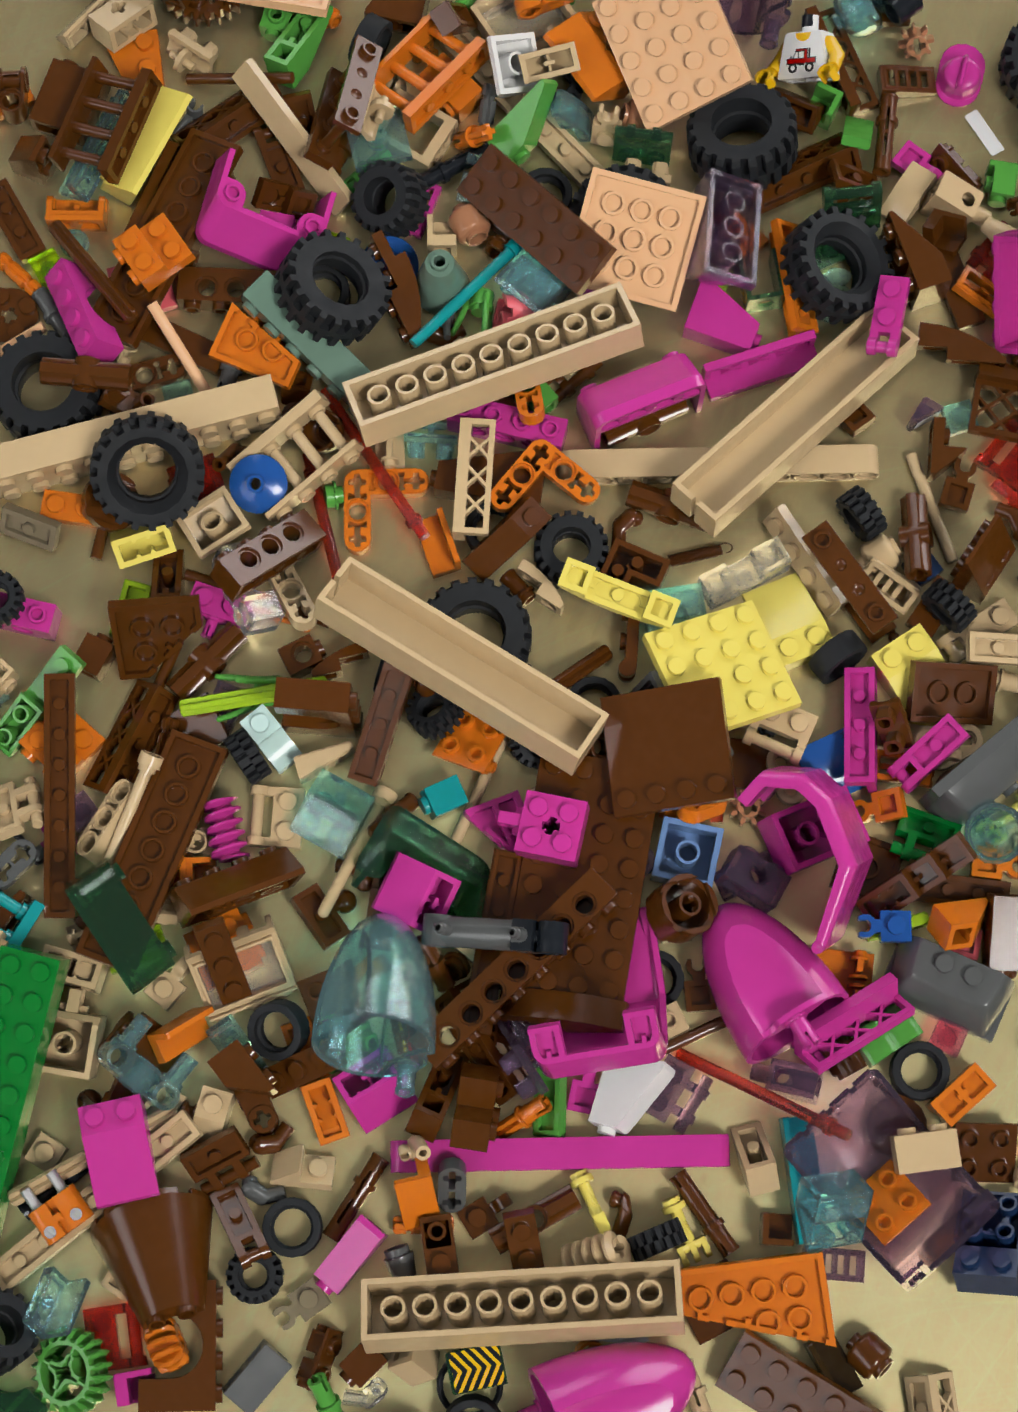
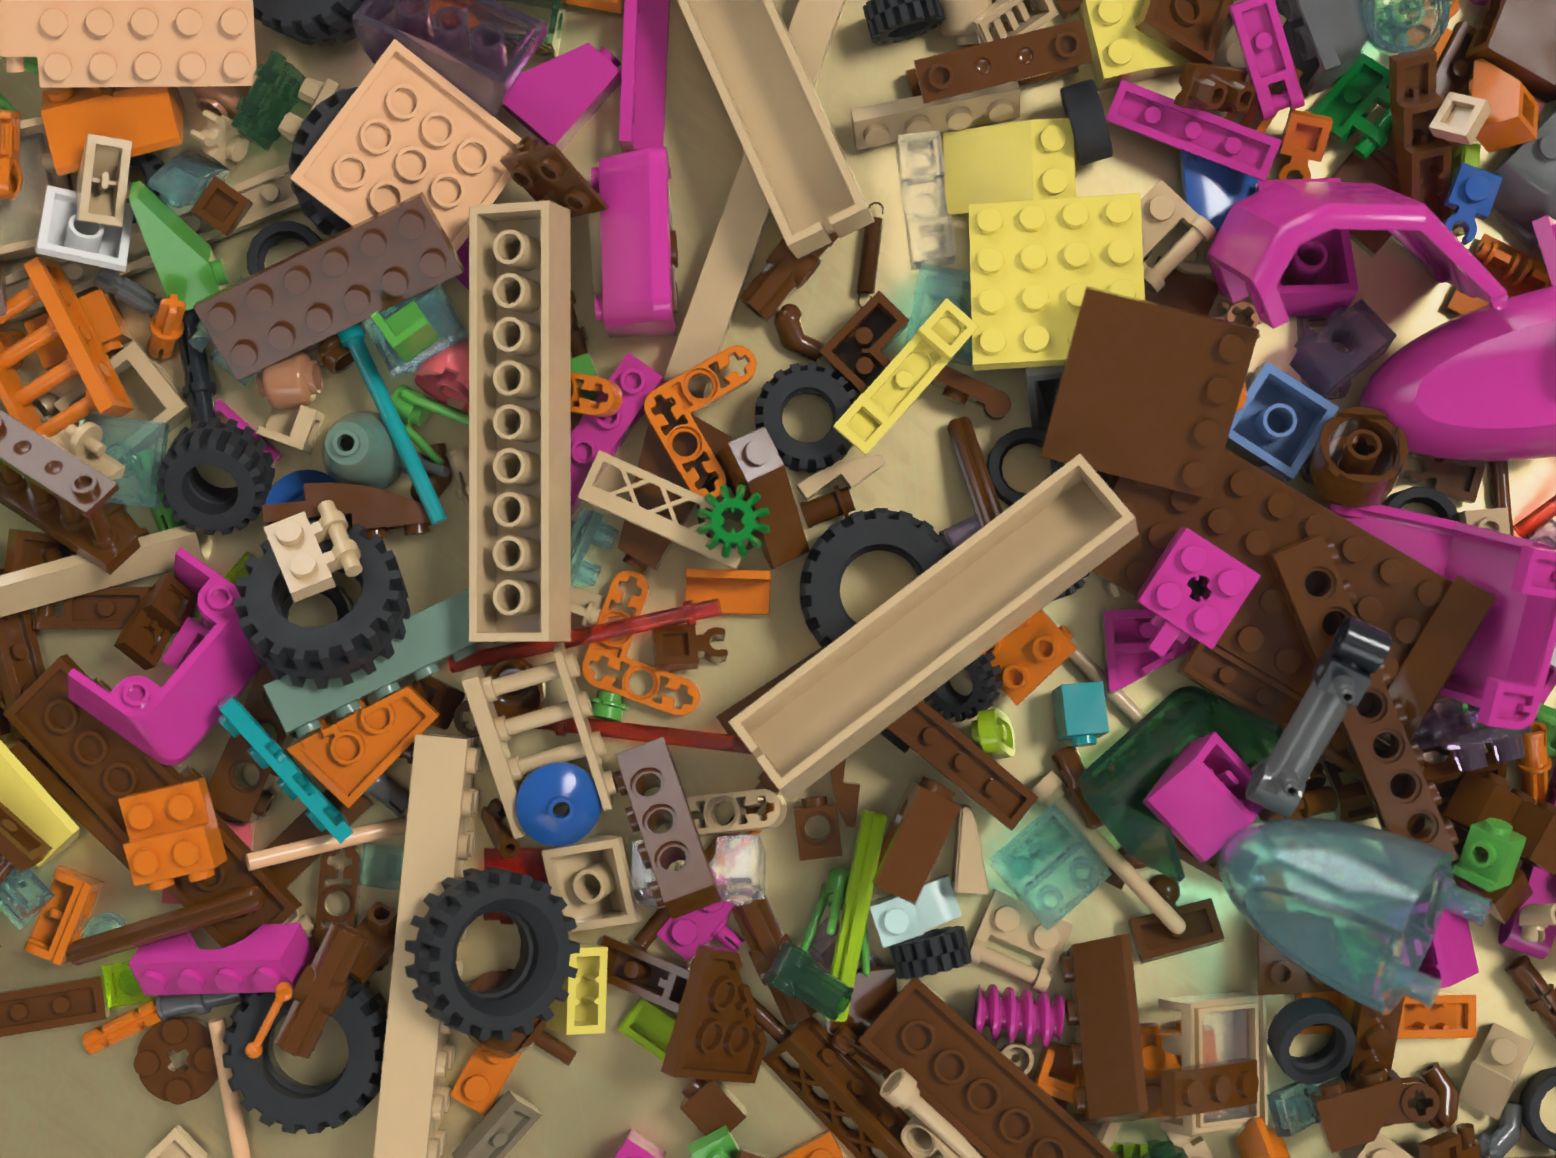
camera: 70 degrees left, 10 degrees up
none -> reddish brown plate [190,176,253,238]
none -> teal wing [217,692,353,844]
none -> orange hinge [245,982,293,1059]
none -> tan plate [263,500,362,603]
none -> bright green panel [370,300,441,363]
none -> reddish brown hinge [499,136,609,218]
none -> reddish brown plate [652,624,728,671]
none -> green gear [697,484,770,558]
none -> clear green piece [763,941,854,1021]
none -> lime plate [971,708,1015,759]
none -> tan plate [1429,92,1492,145]
none -> bright green brick [1452,818,1527,892]

